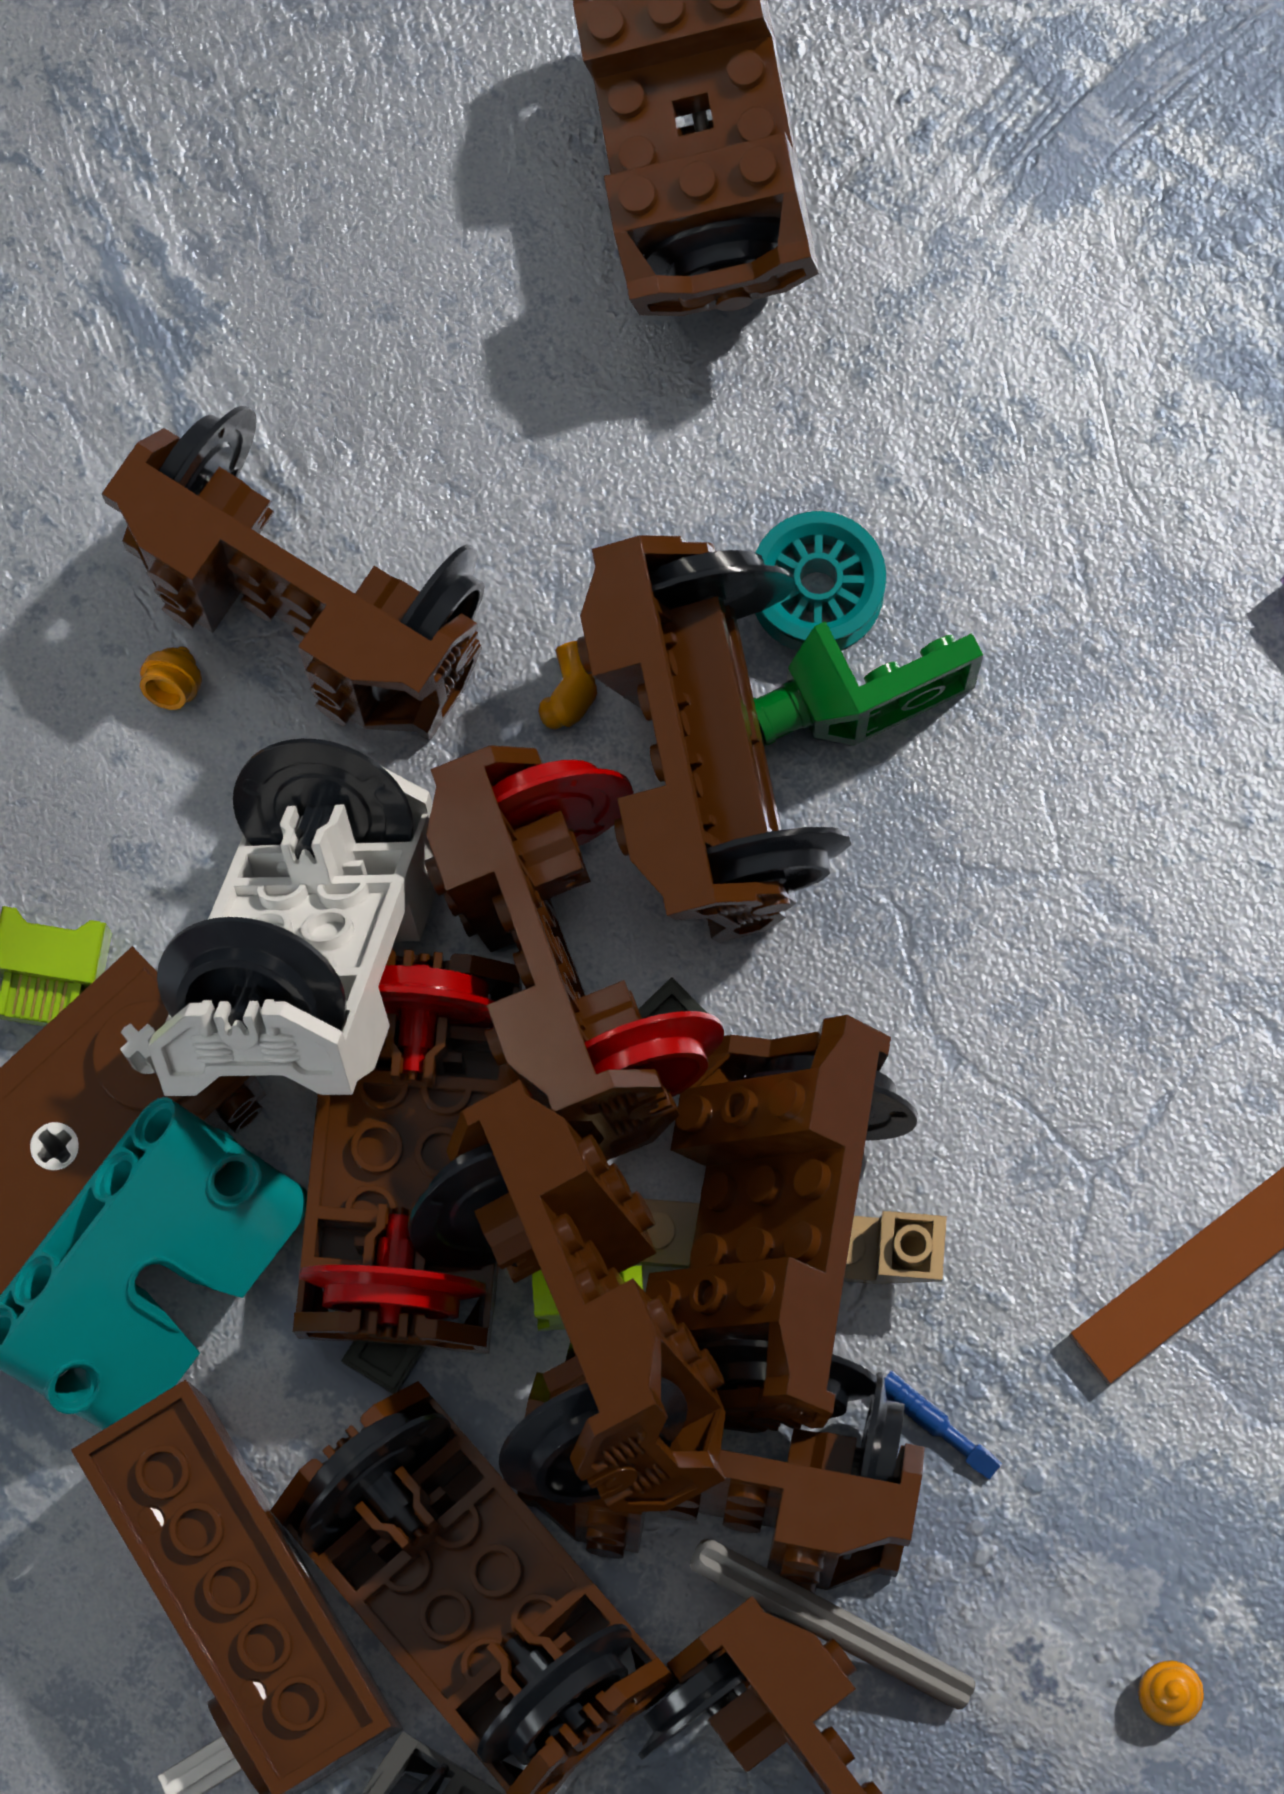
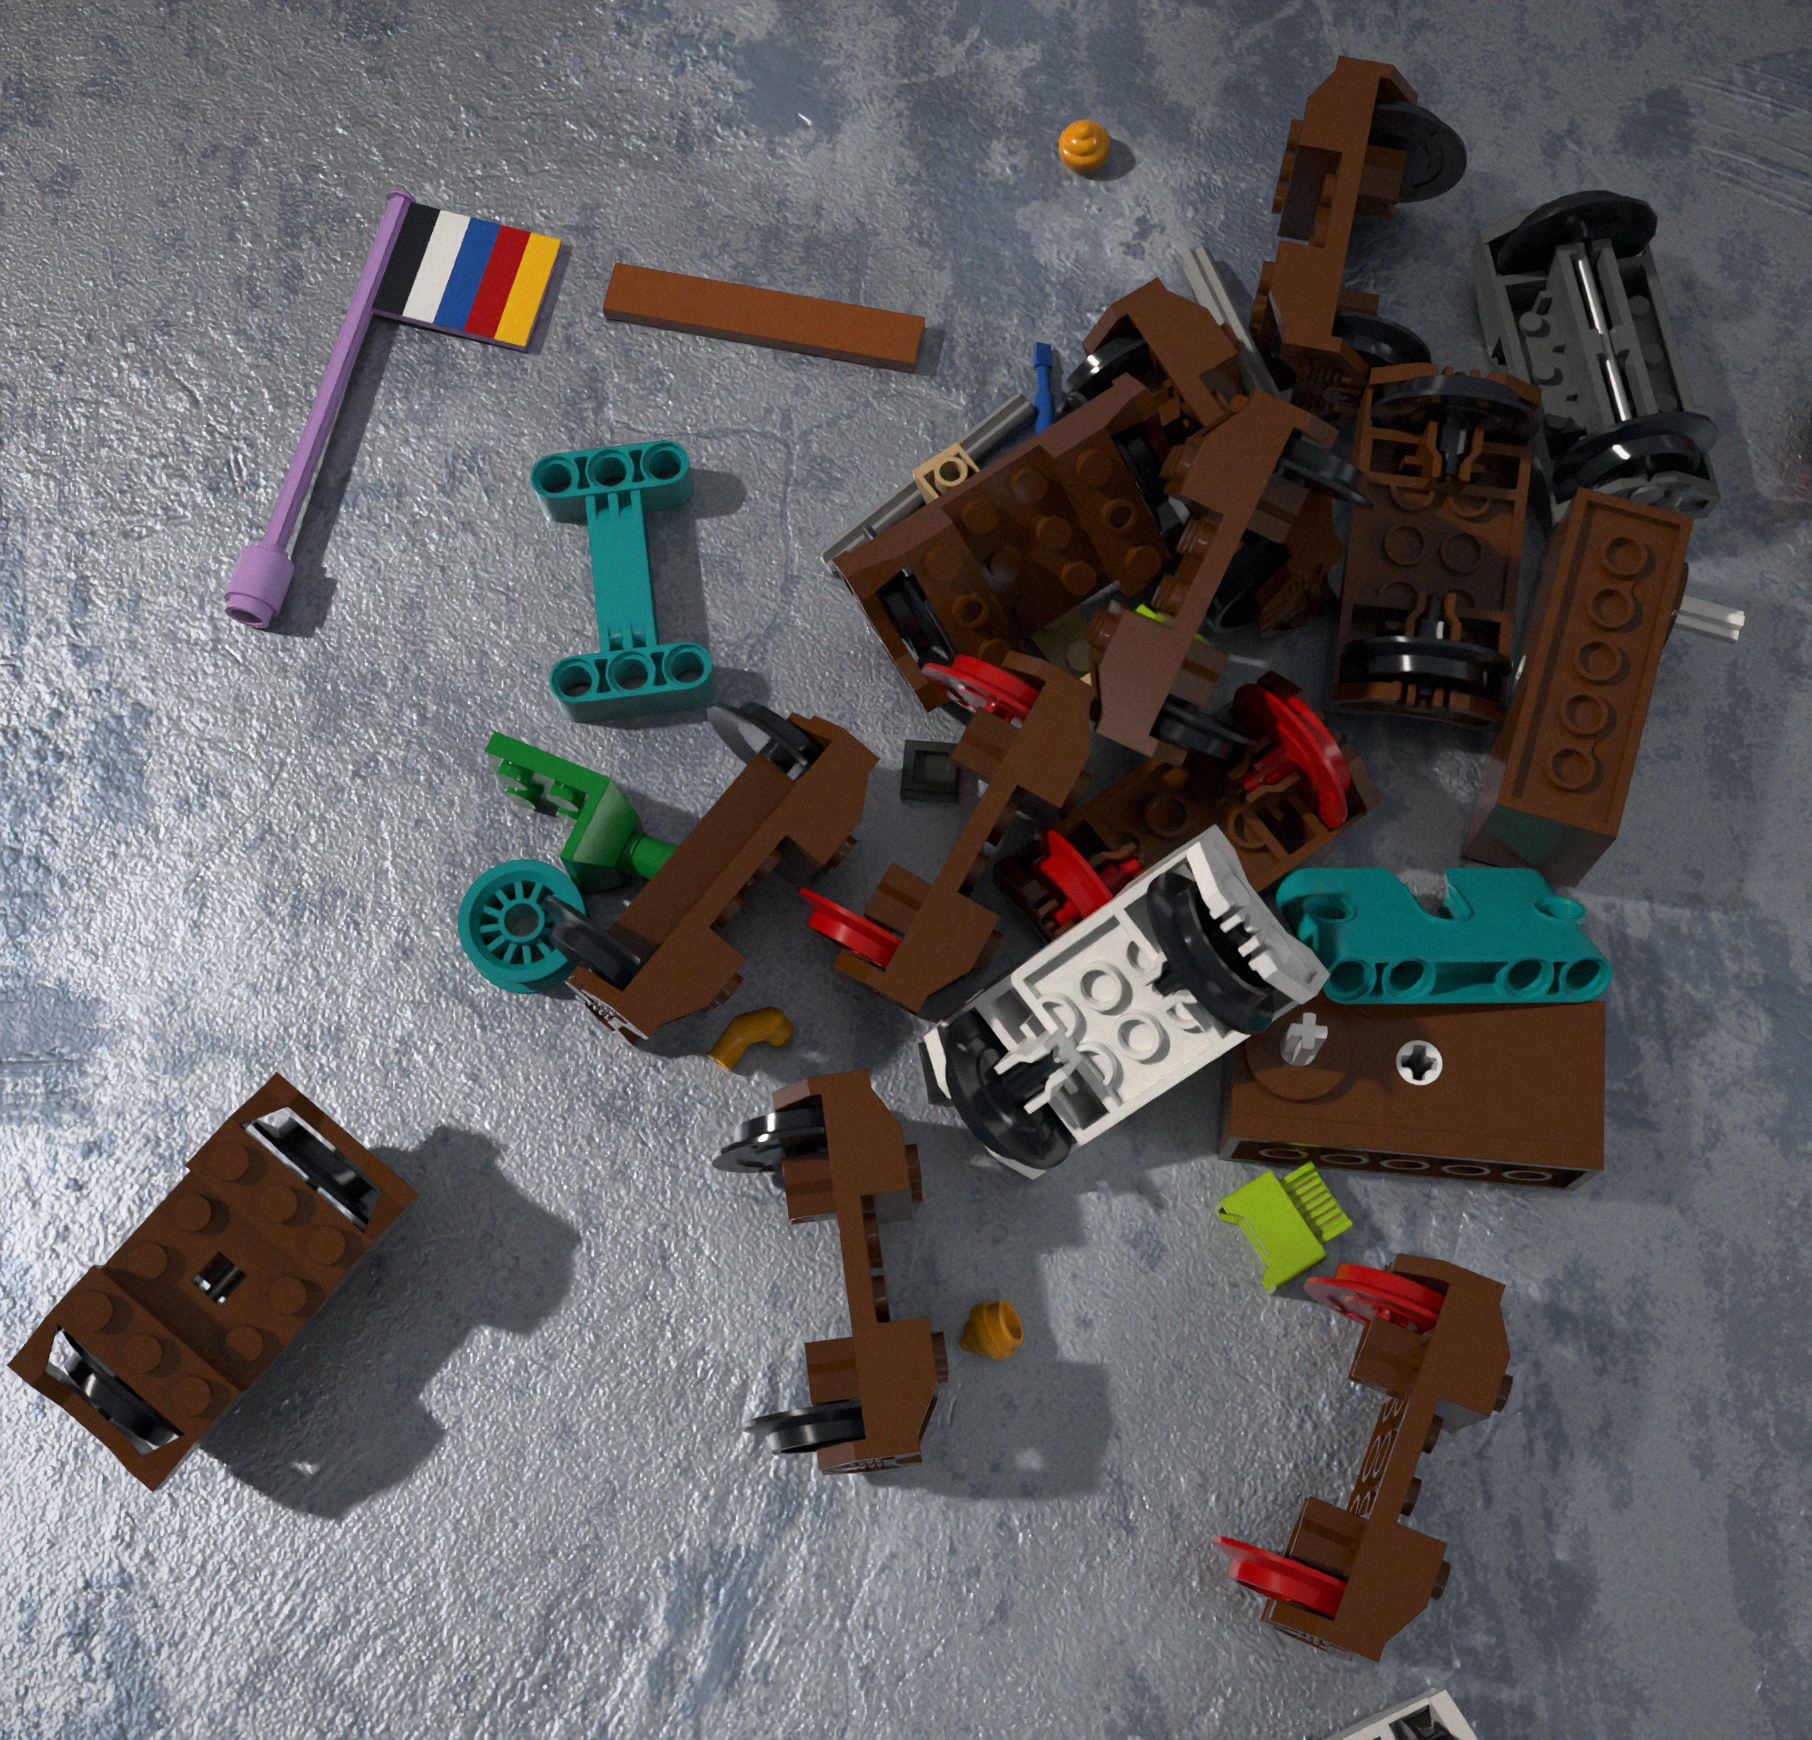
camera: 130 degrees left, 5 degrees down
none -> teal beam [530,440,717,723]
none -> light grey axle [819,394,1035,577]

